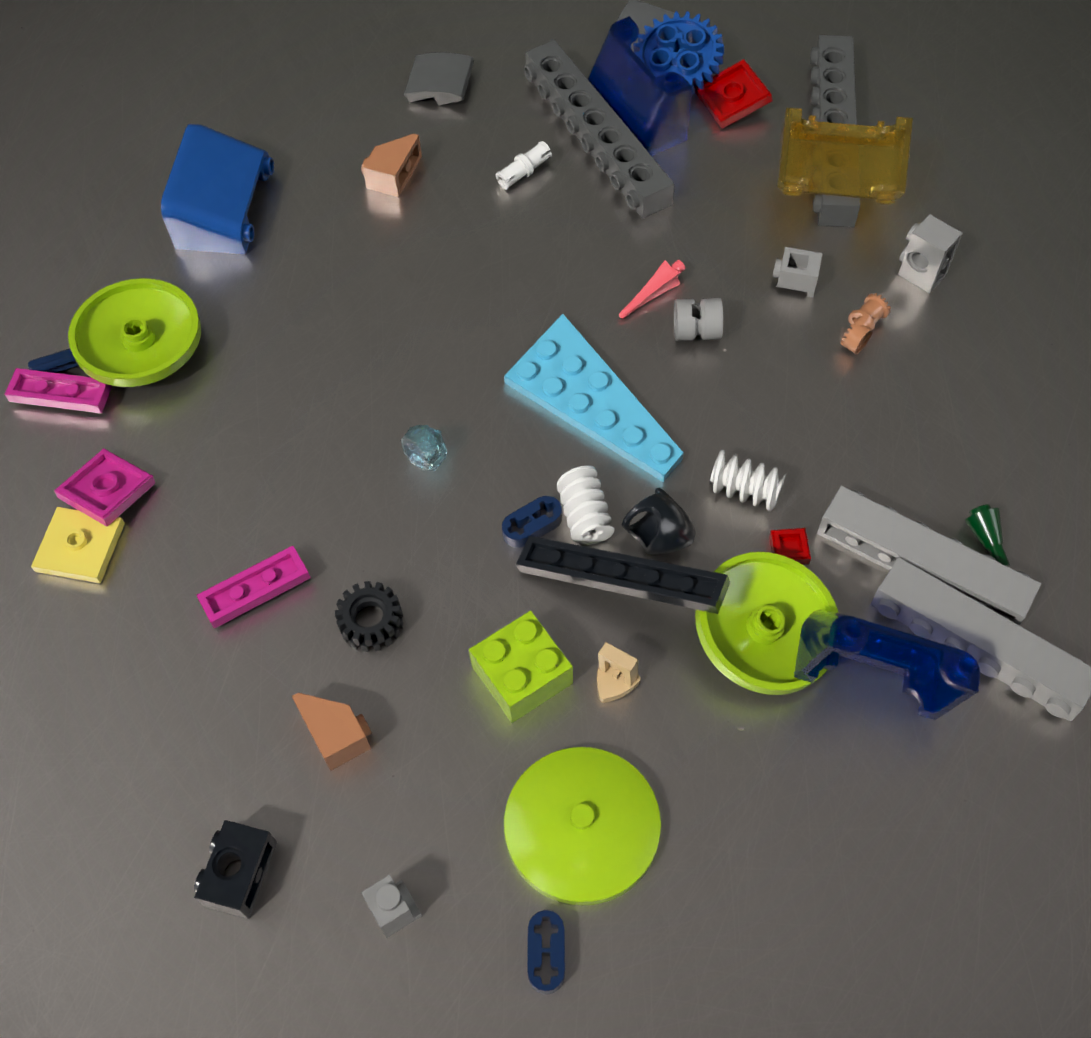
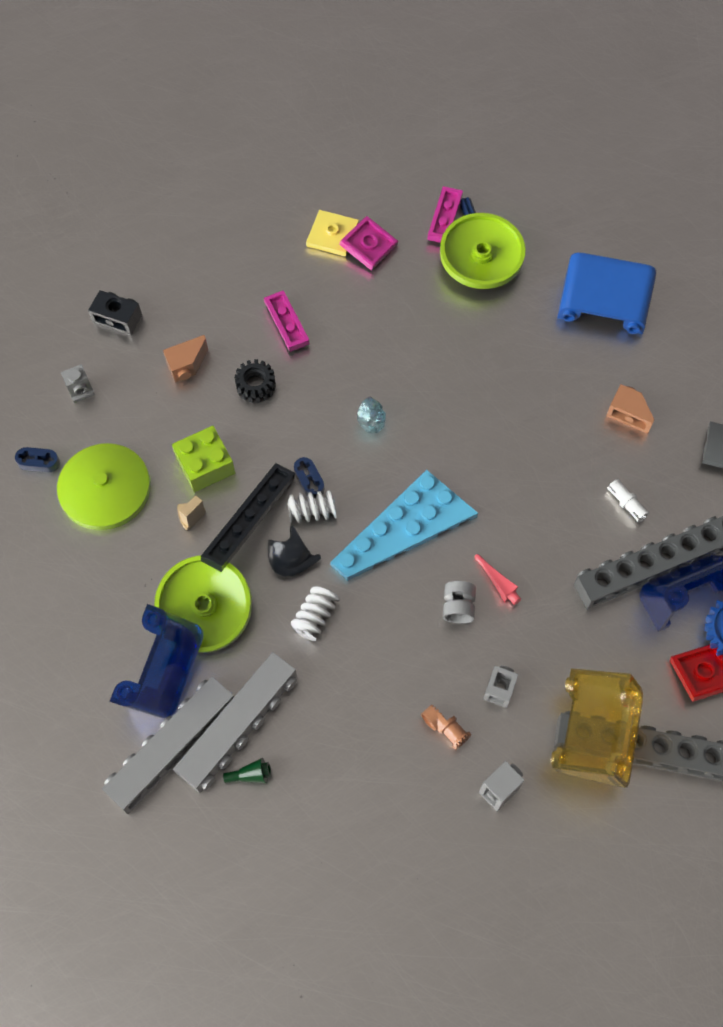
camera: 95 degrees right, 5 degrees up
red tile [769,528,811,565] -> none

